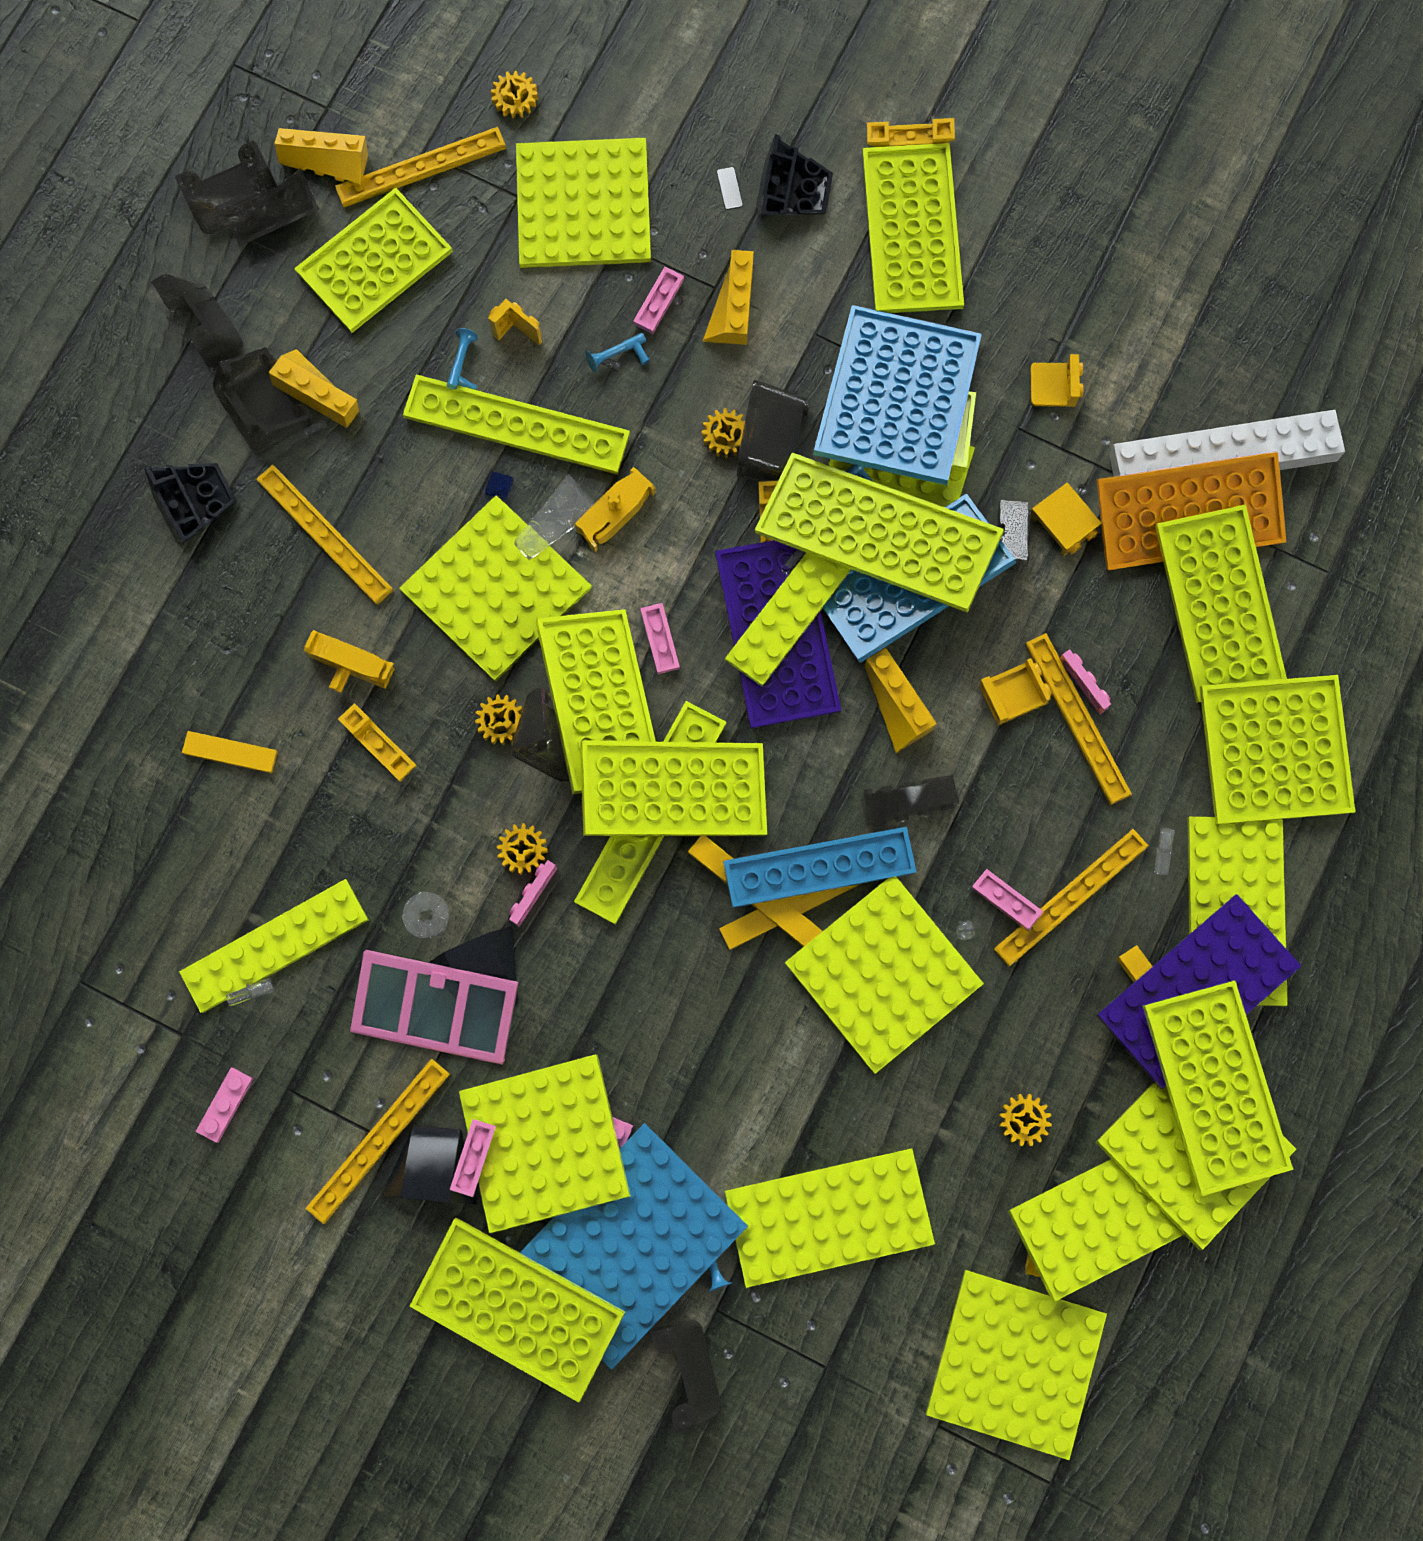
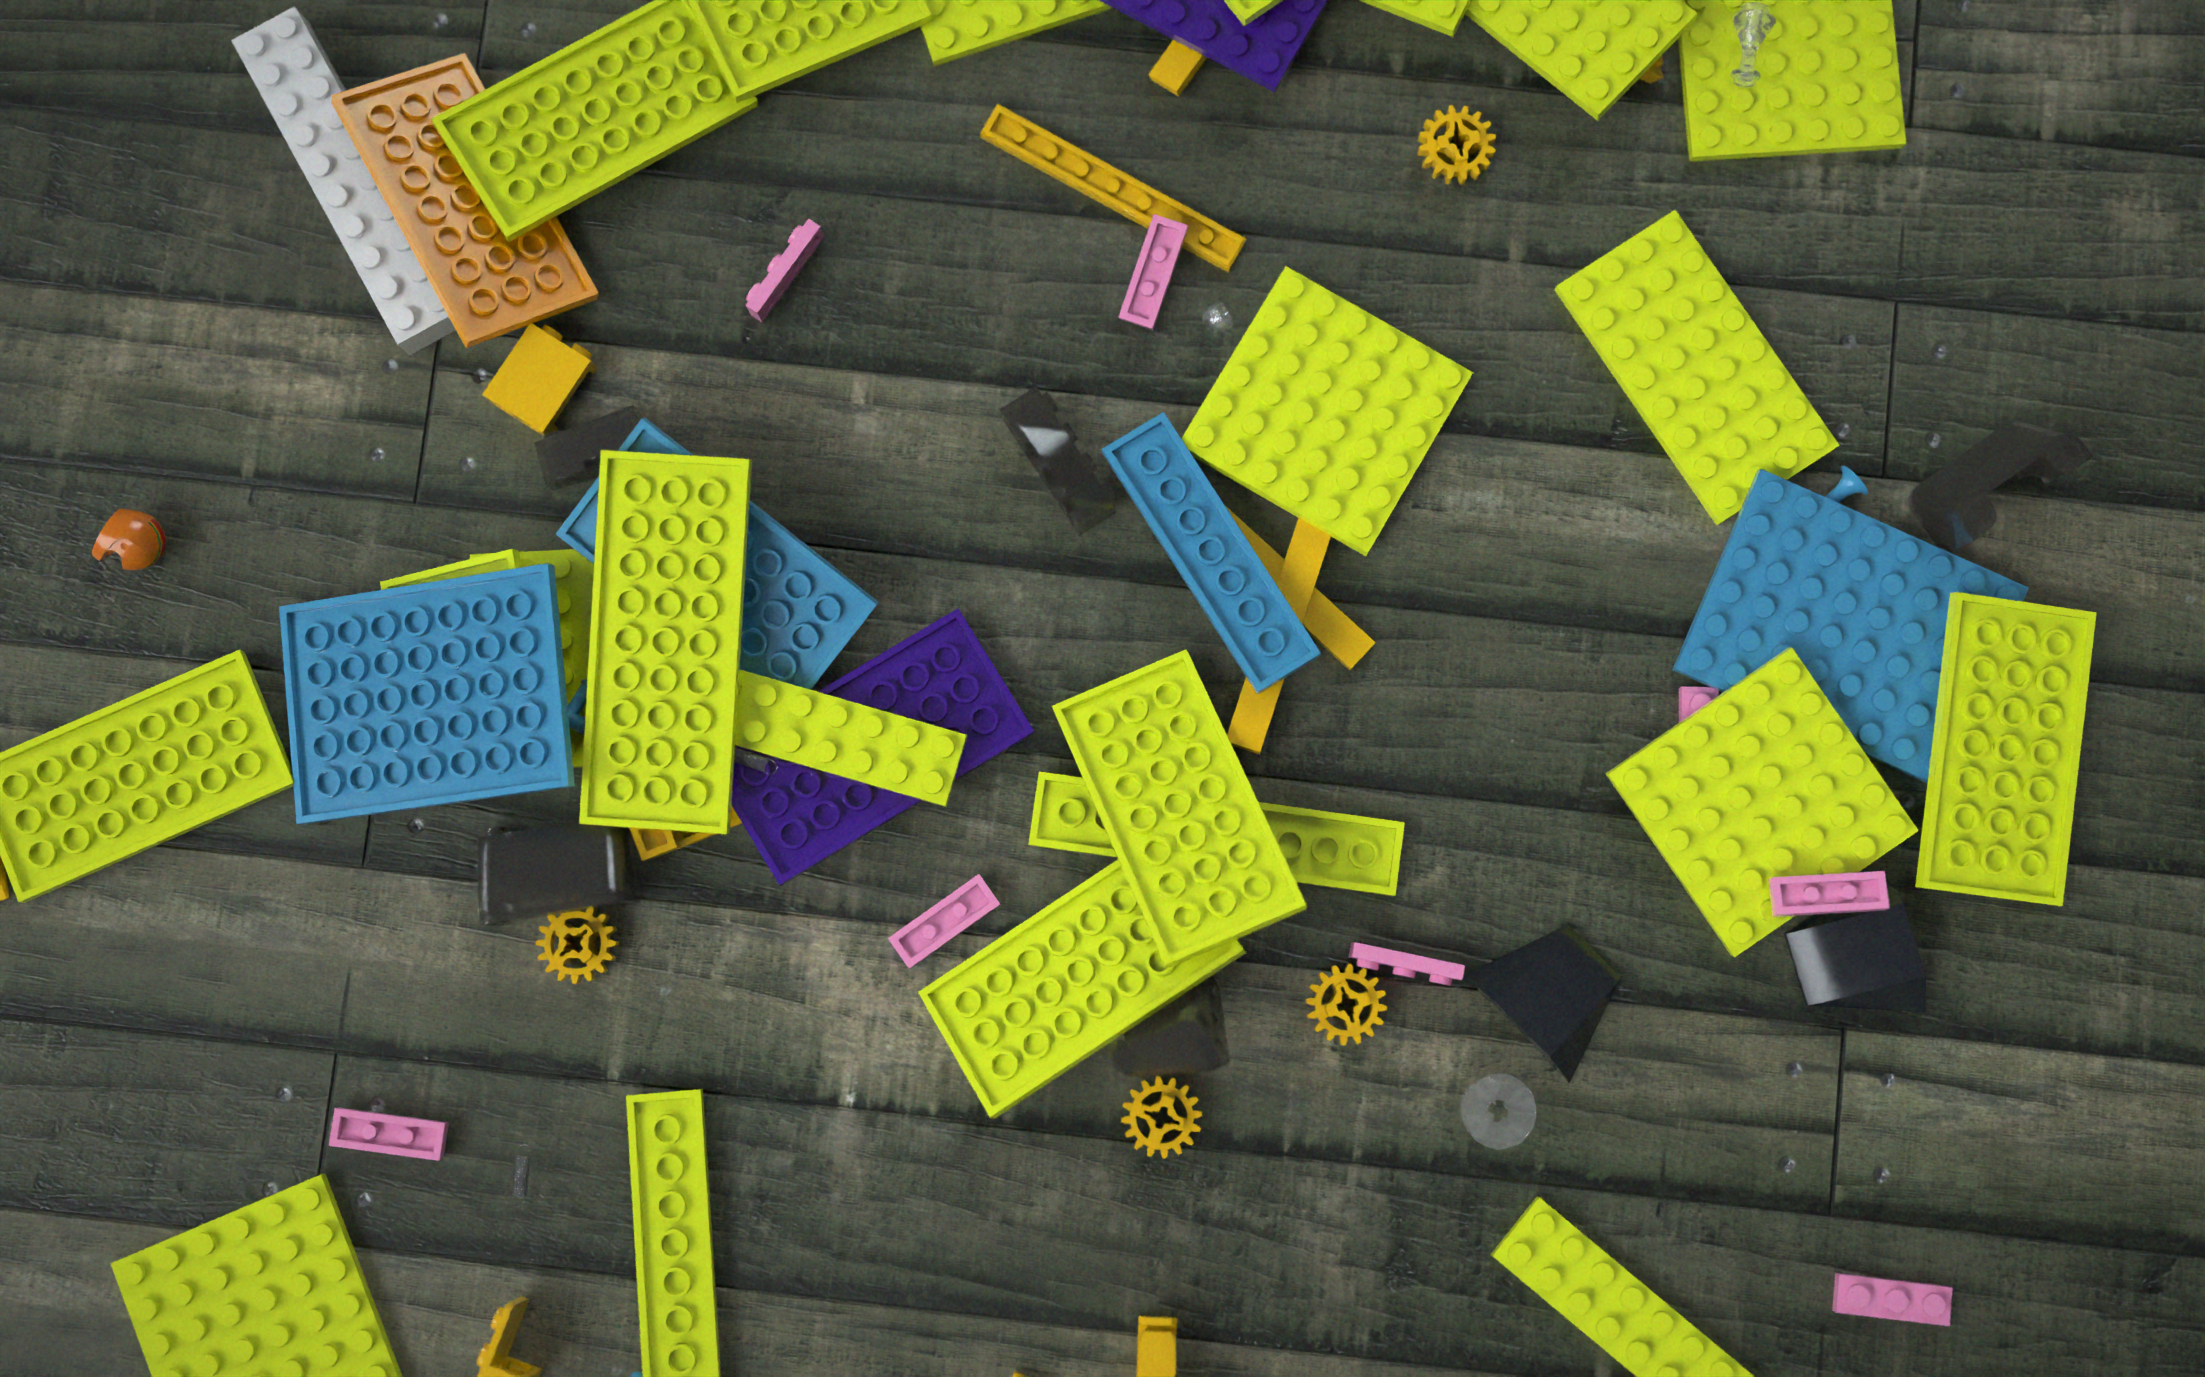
camera: 110 degrees left, 5 degrees up
clear axle [226,977,275,1006] -> none
yellow tile [305,1059,450,1224] -> none
yellow slope [338,703,417,782] -> none
door [350,950,519,1065] -> none
neon yellow plate [399,495,592,682] -> none
clear blue plate [485,471,514,500] -> none
clear wing [514,474,595,560] -> none
yellow piece [575,467,656,552] -> none
dark azure piece [585,333,650,373] -> none
yellow wedge [703,250,754,345] -> none
white sticker [717,167,742,209] -> none
black wedge [757,134,833,215] -> none
yellow wedge [865,648,937,753] -> none
yellow panel [978,658,1052,725] -> none
yellow tile [1025,633,1132,806] -> none
yellow bracket [1030,354,1083,407] -> none
clear axle [1154,828,1175,876] -> none
none -> orange helmet [92,508,166,570]
none -> clear piece [1731,2,1776,88]

